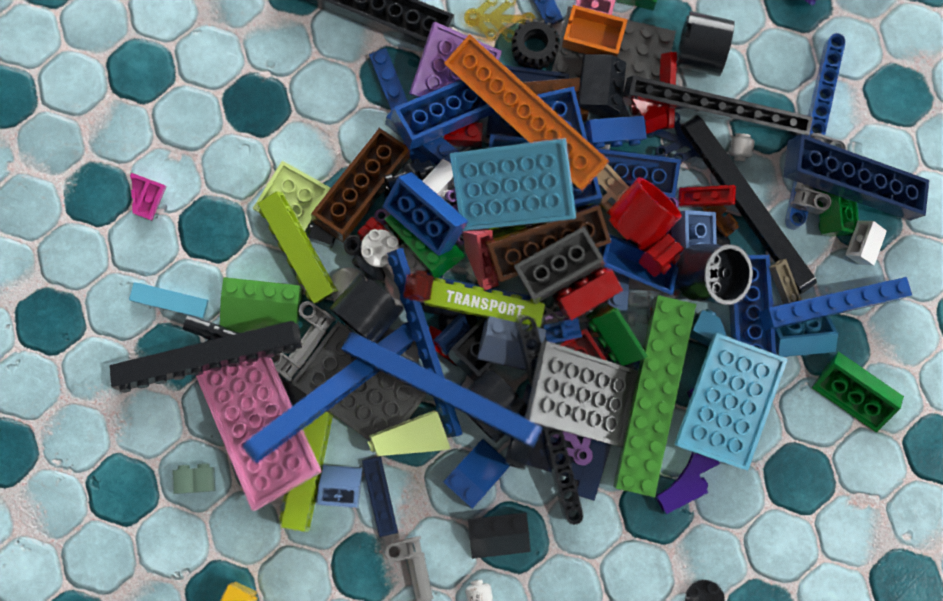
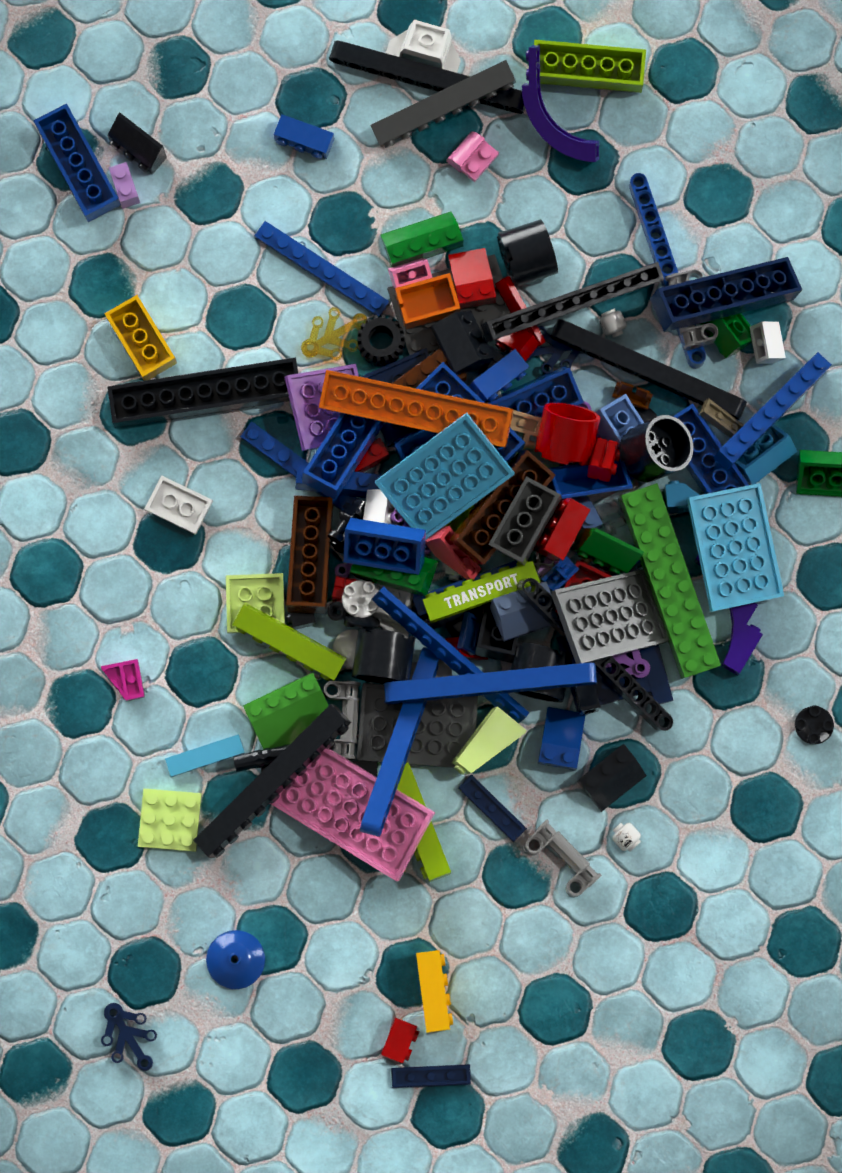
camera: 30 degrees left, 0 degrees up
sand green brick [173,464,216,494] -> none
medium blue slope [317,465,363,508] -> none
clear red brick [403,270,434,302] -> none
red tile [678,185,736,208] -> none
none -> yellowish green plate [138,788,202,852]
none -> white plate [144,475,213,535]
none -> blue dish [206,930,265,989]
none -> slope [448,248,496,309]

